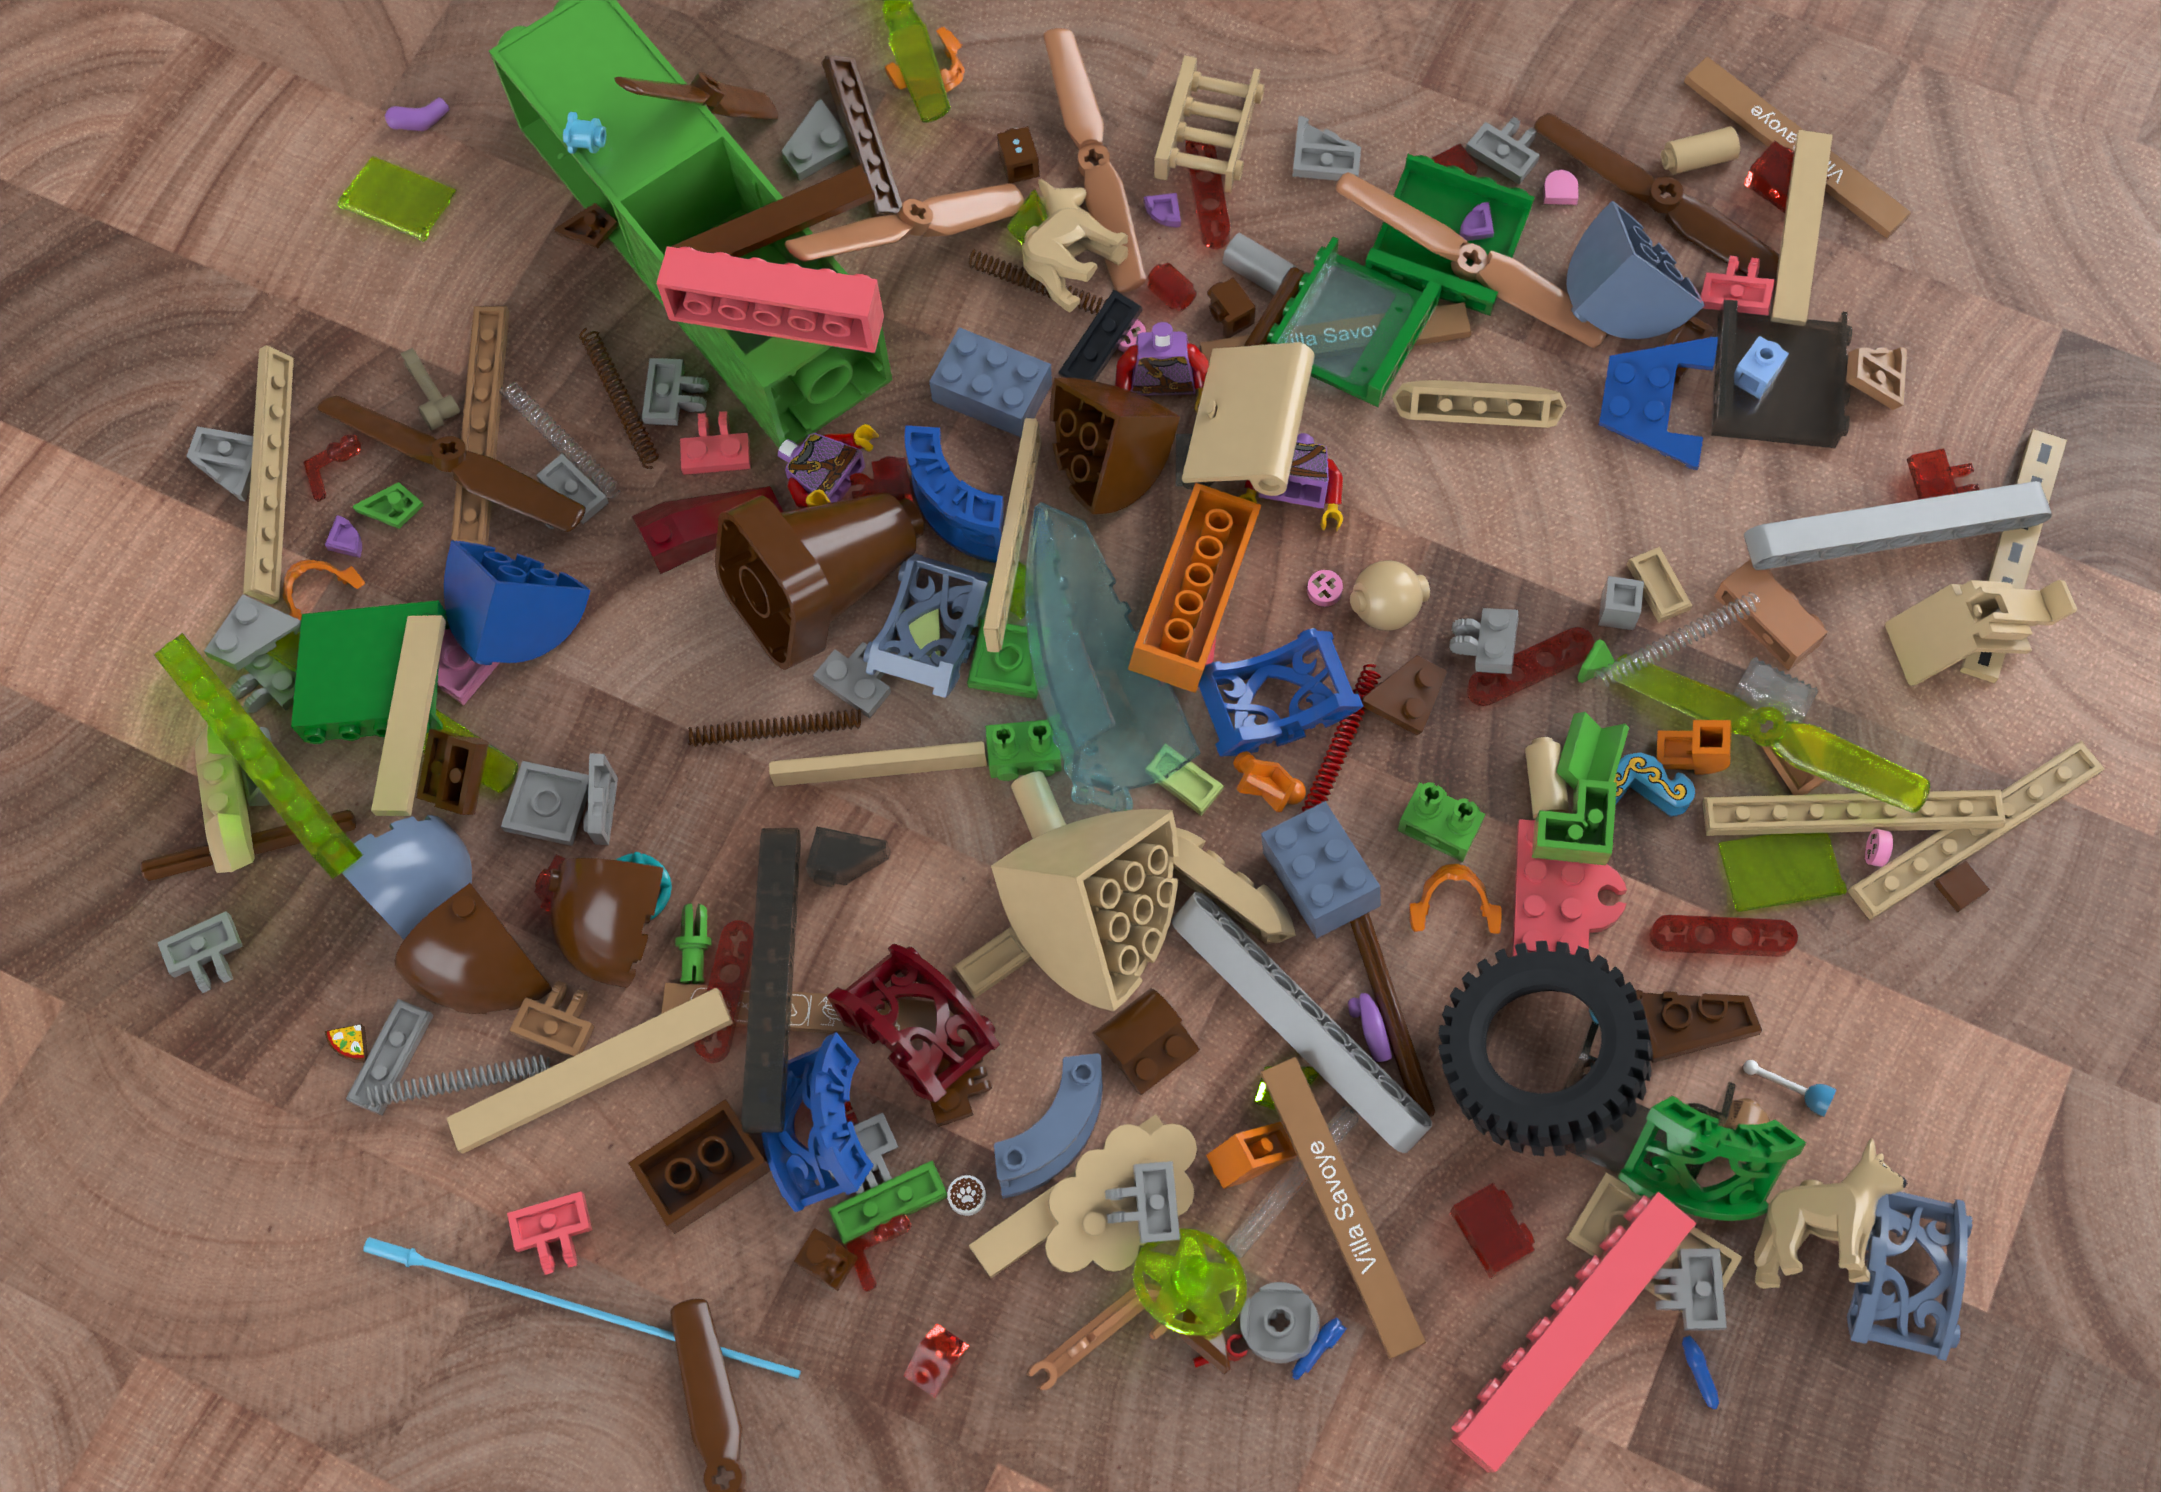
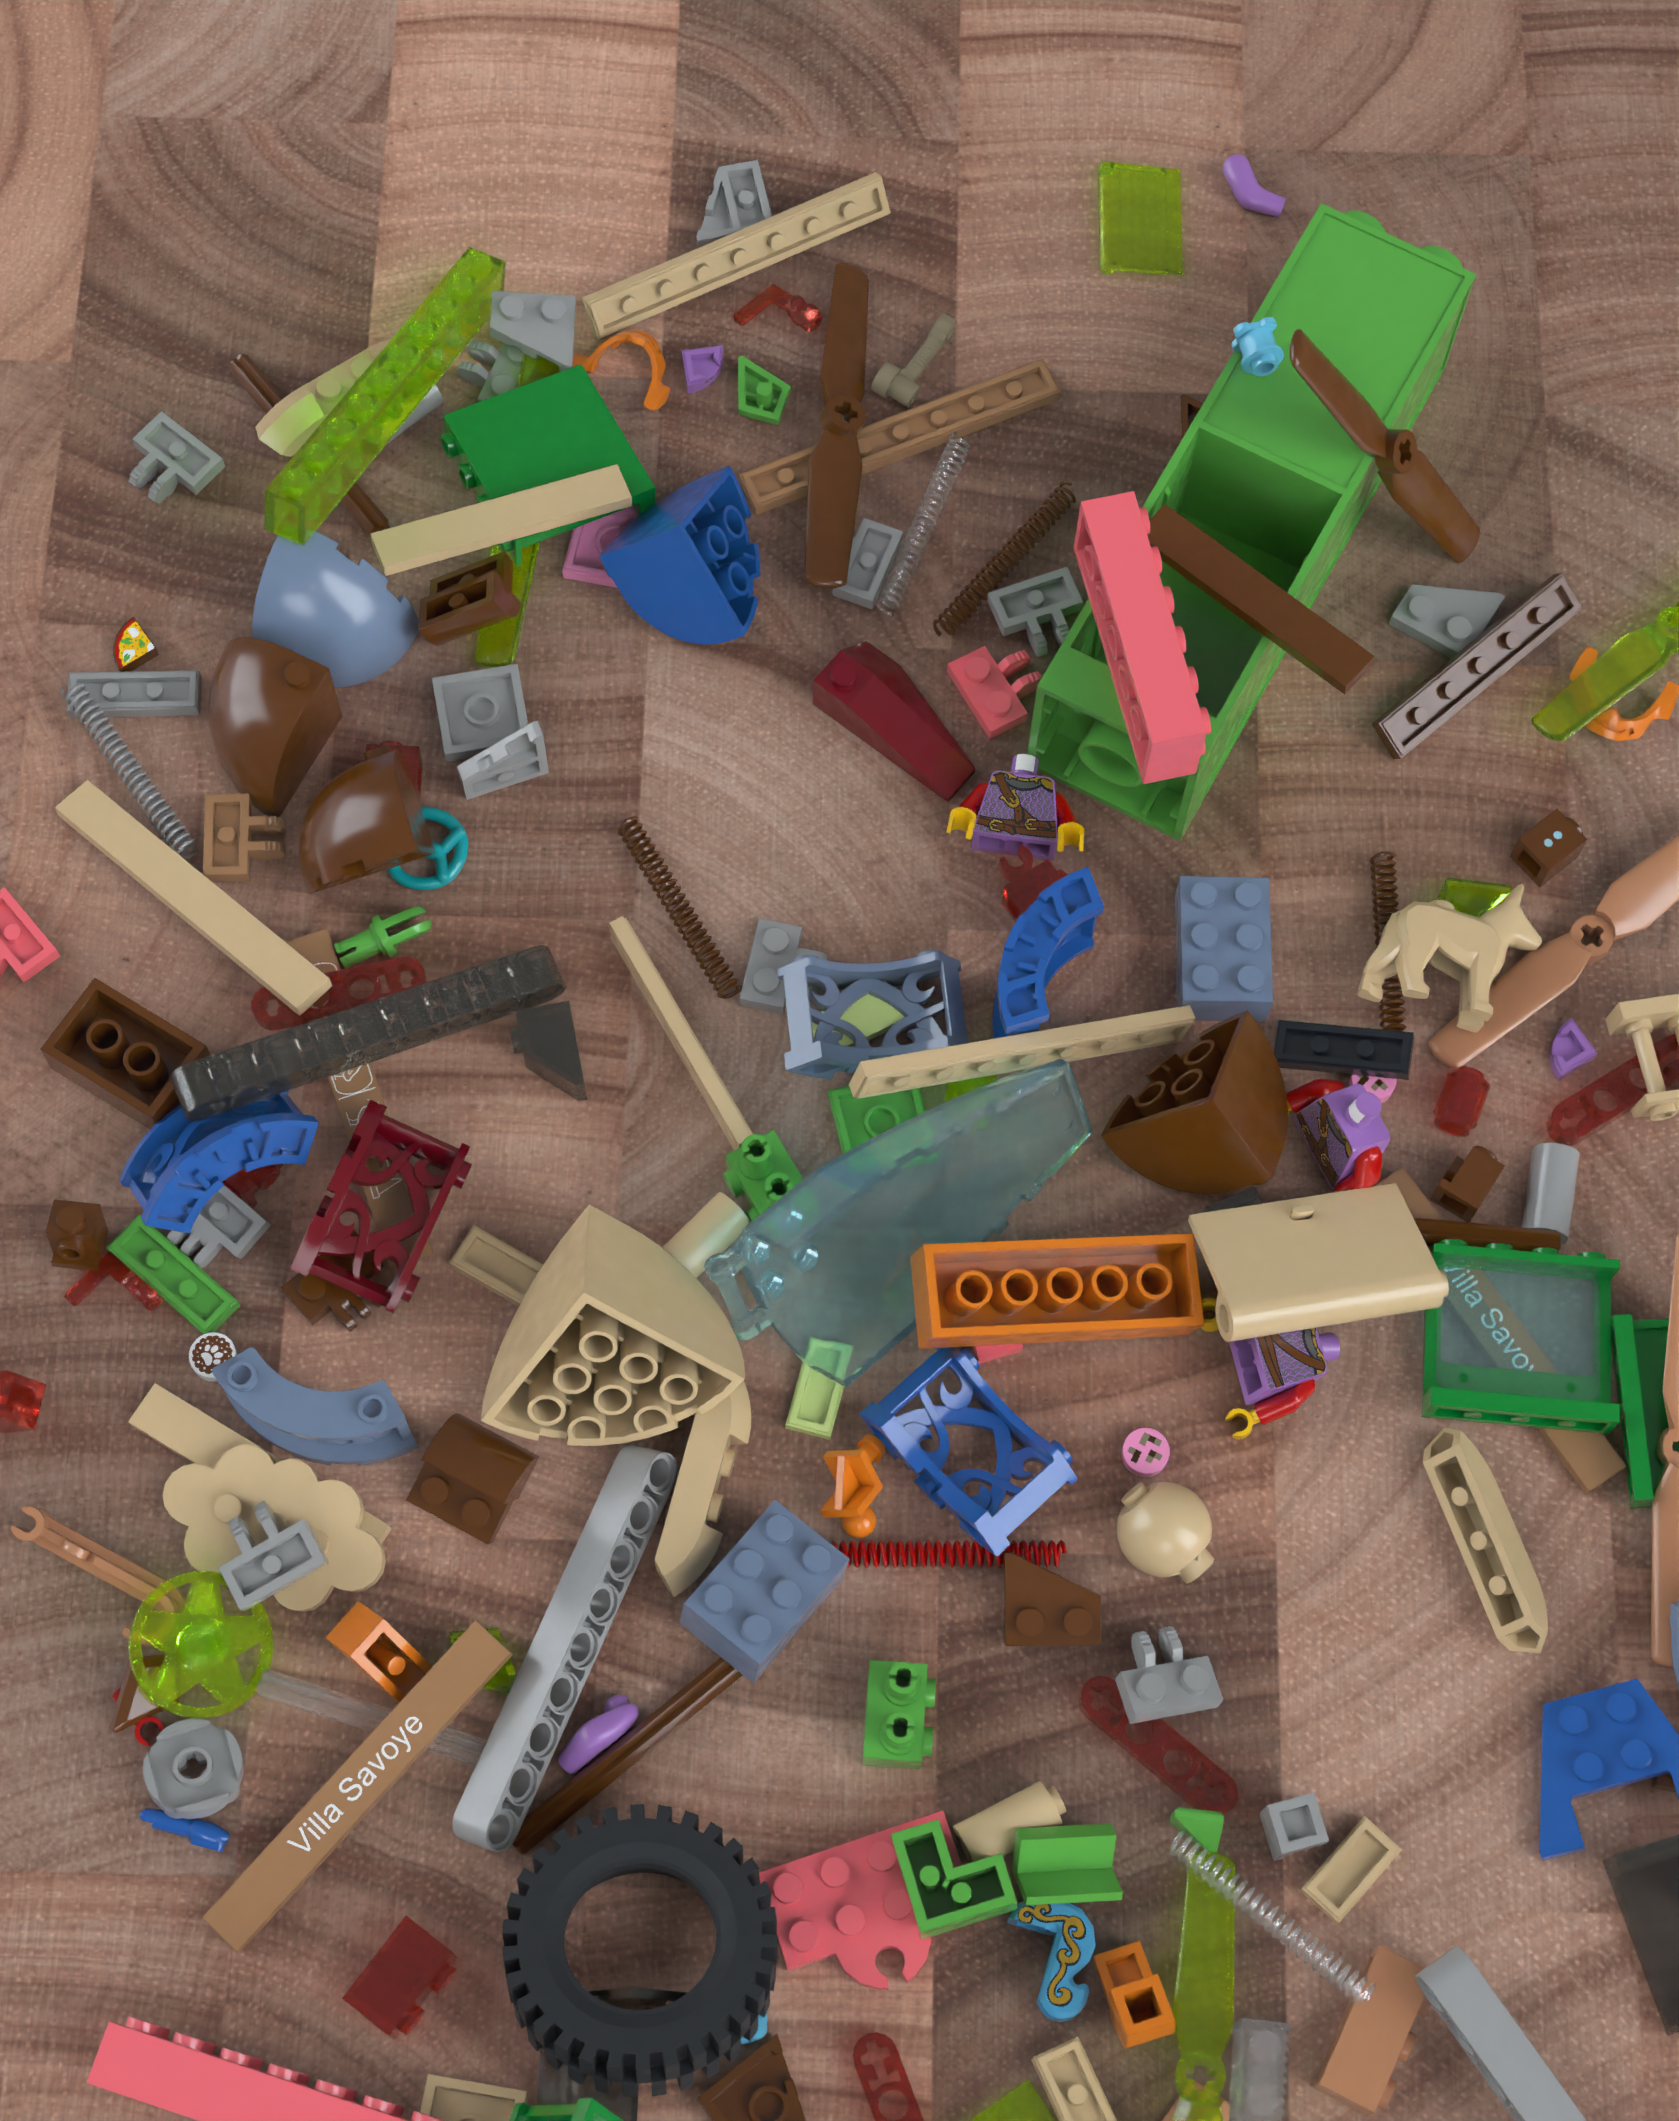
camera: 60 degrees right, 0 degrees up
reddish brown cone [715,492,924,670] -> none
nougat piece [785,183,1026,261] -> none
orange helmet [1409,863,1502,934] -> none

